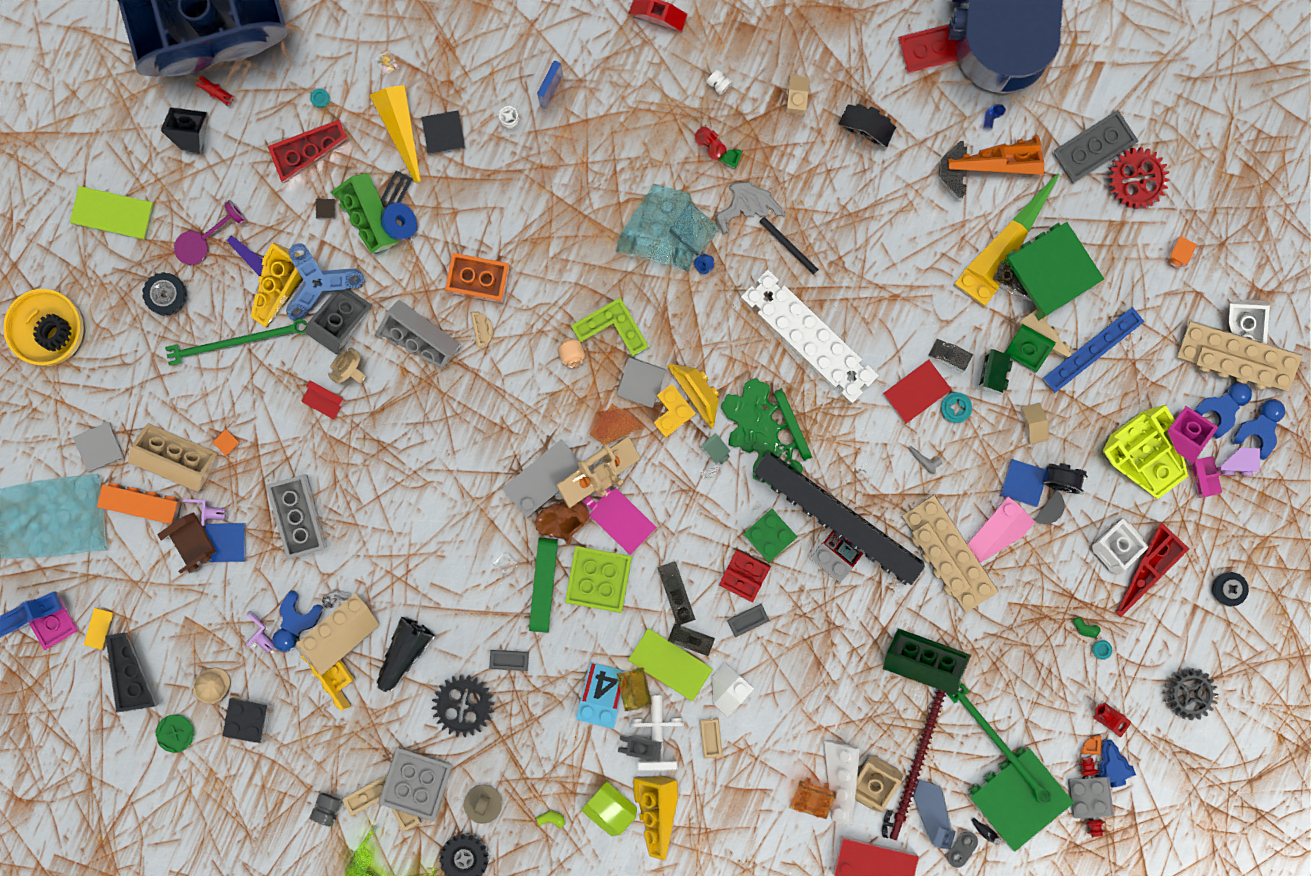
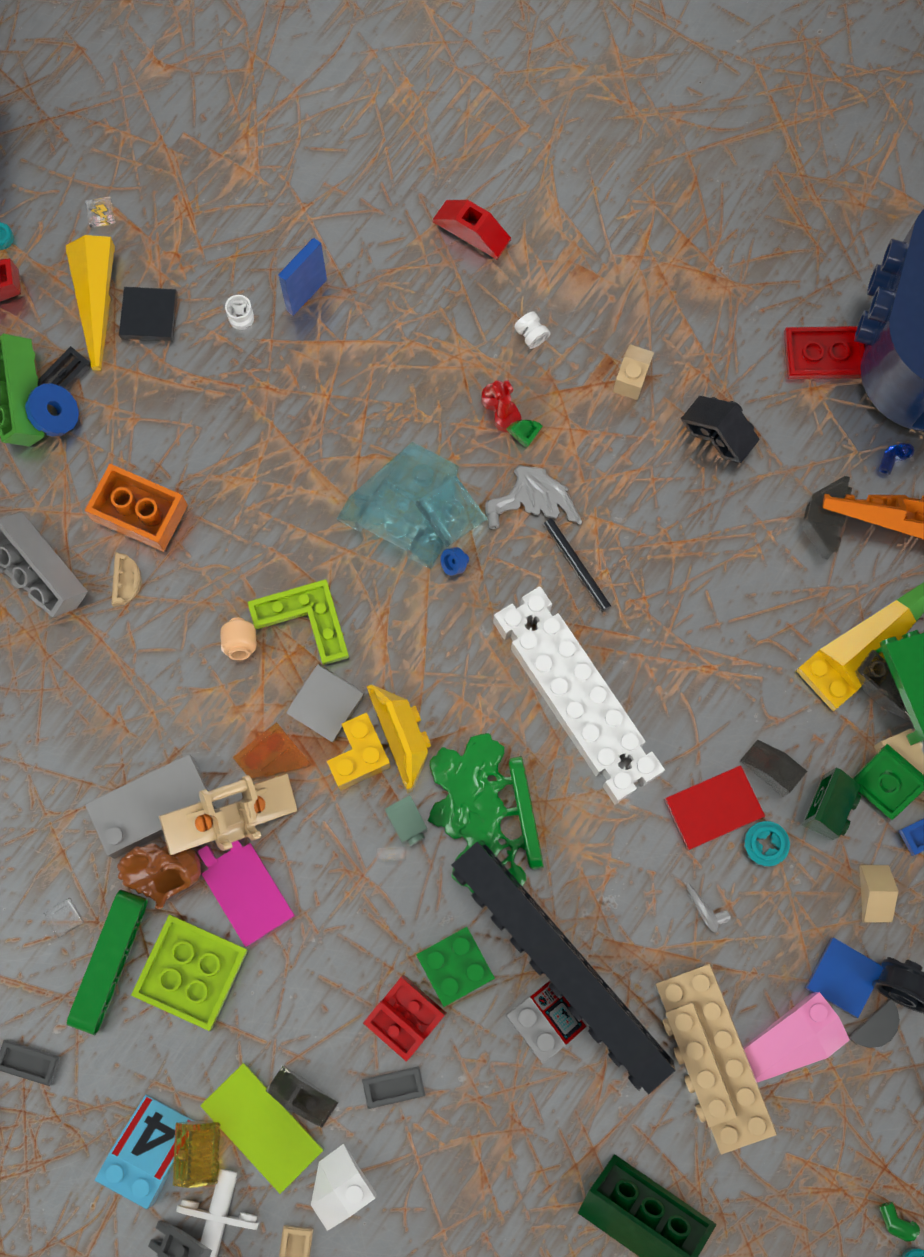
camera: 10 degrees right, 10 degrees down
clear smoke slope [657,561,695,626] -> none

